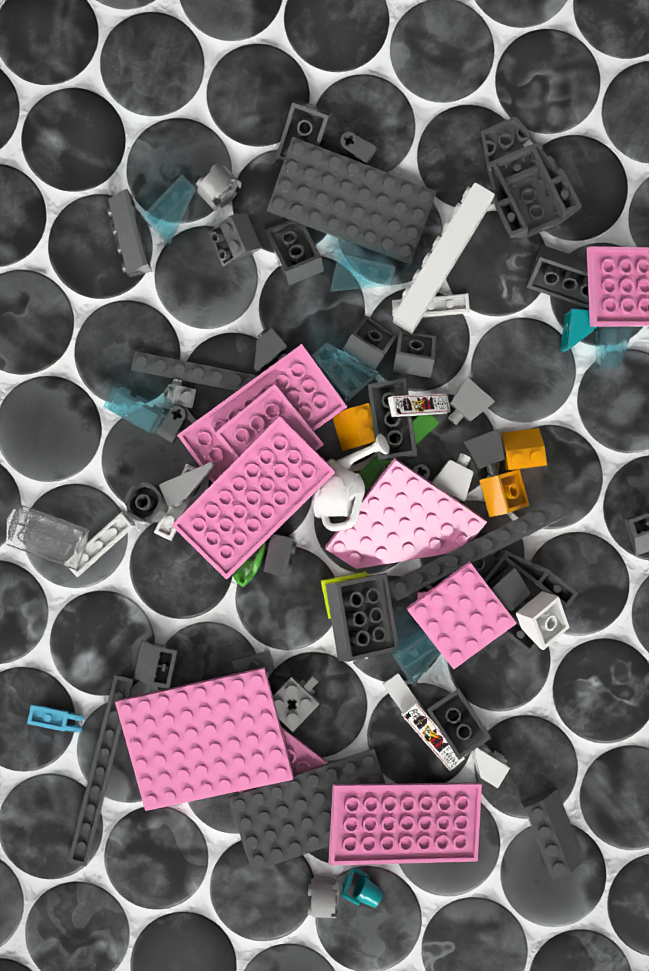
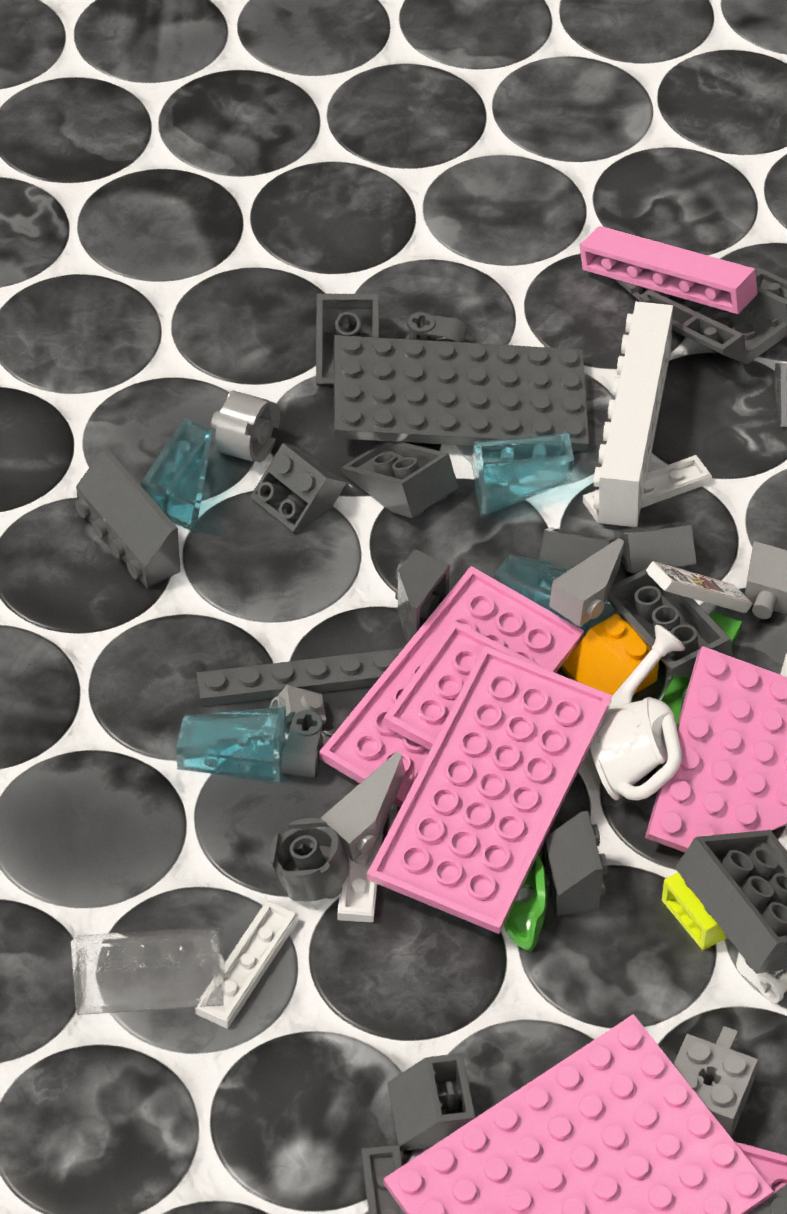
camera: 25 degrees left, 40 degrees down
none -> light grey slope [549,538,624,627]
none -> bright pink brick [579,226,758,314]

